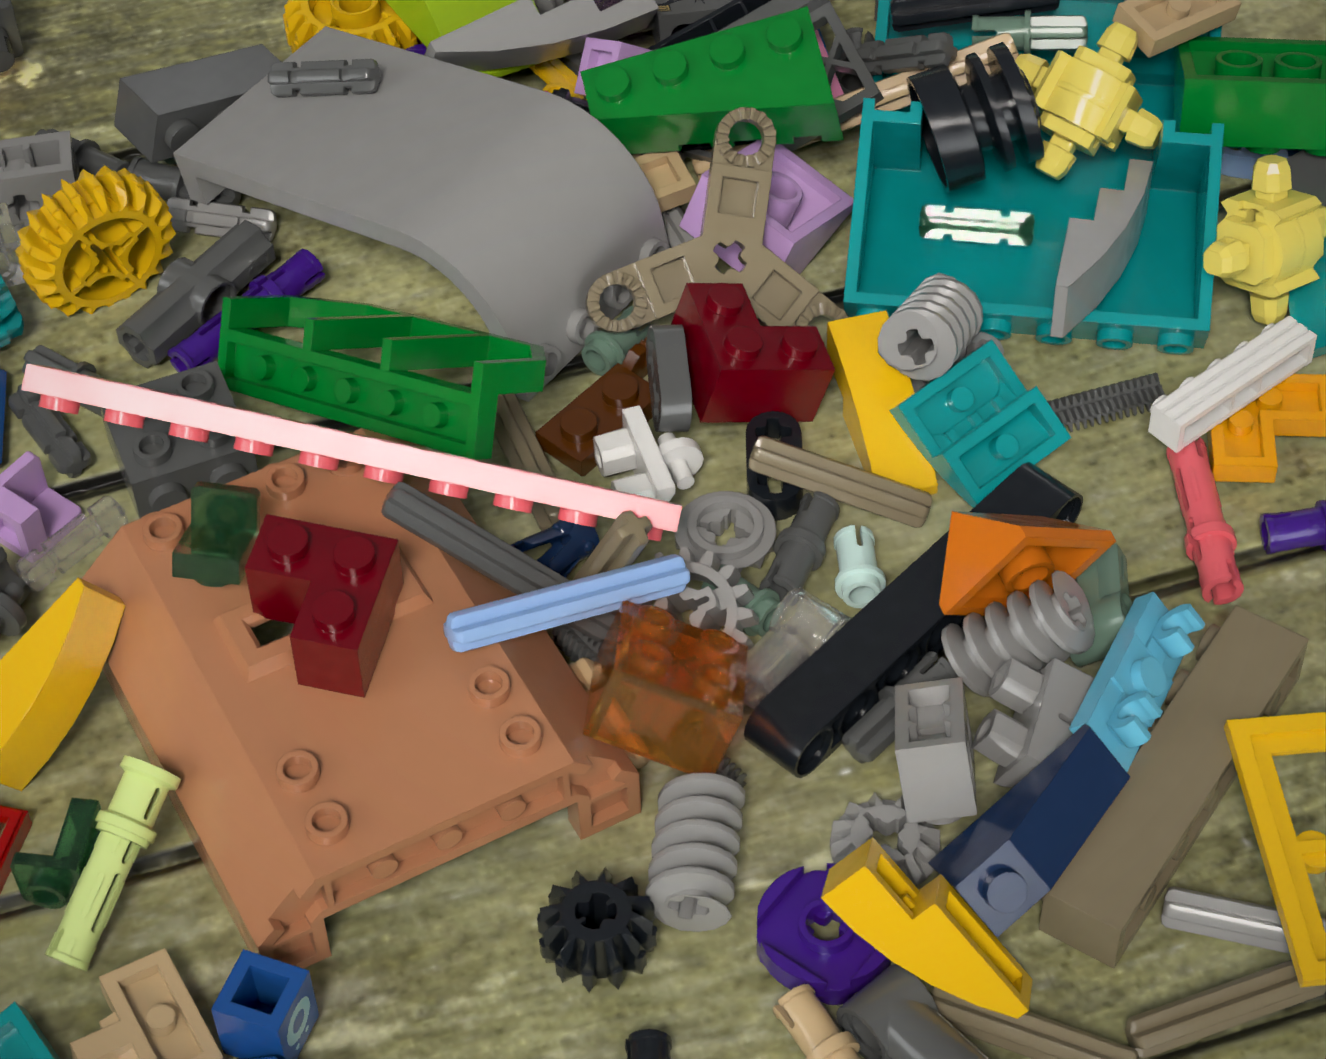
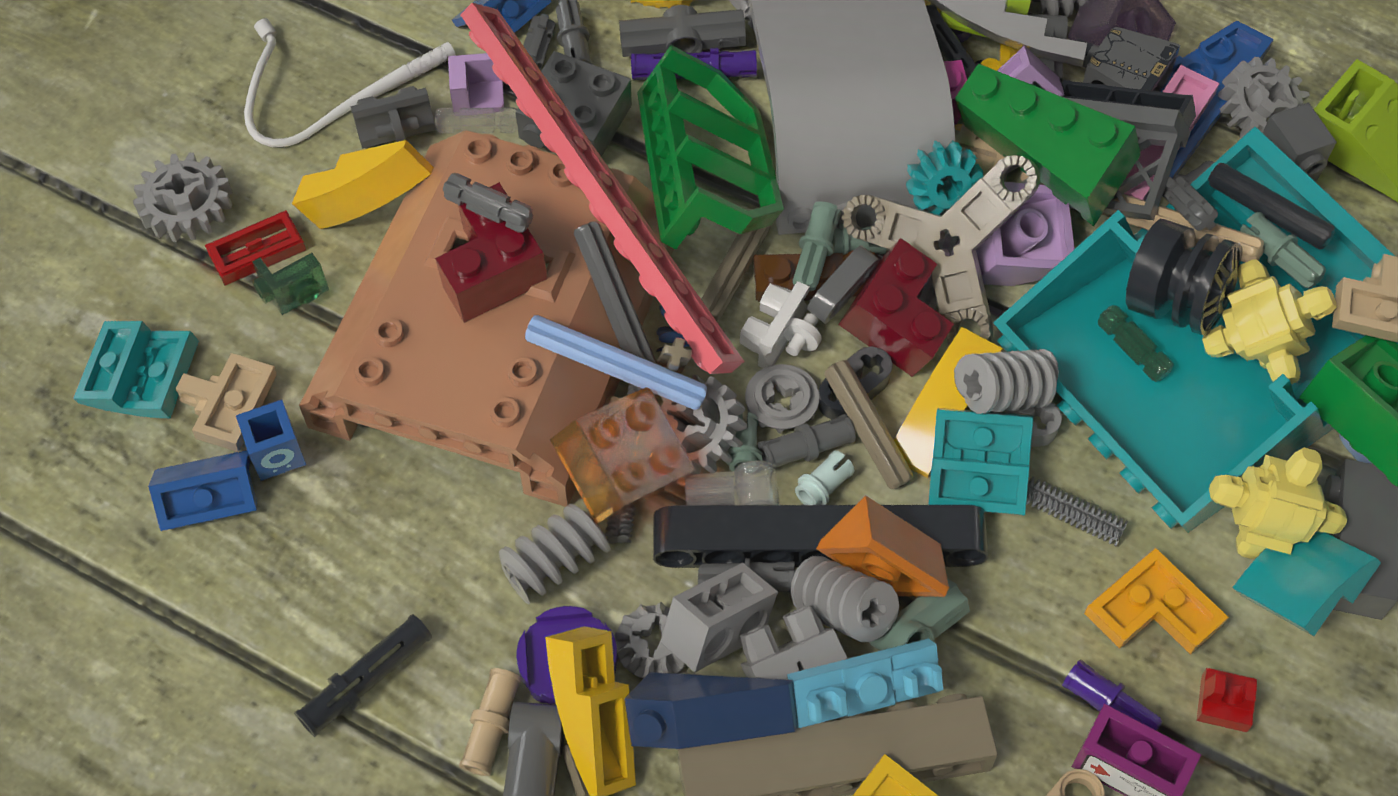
camera: 45 degrees right, 10 degrees up
yellowish green pin [45,755,181,972] -> none
clear green bracket [172,481,260,587] -> none
black gear [537,867,658,993] -> none
light grey slope [1050,159,1153,338] -> none
white piece [1148,316,1317,453] -> none
coral pin [1166,438,1244,605] -> none
none -> dark grey axle [443,173,534,232]
none -> sand green axle [793,201,841,291]
none -> teal gear [906,140,984,215]

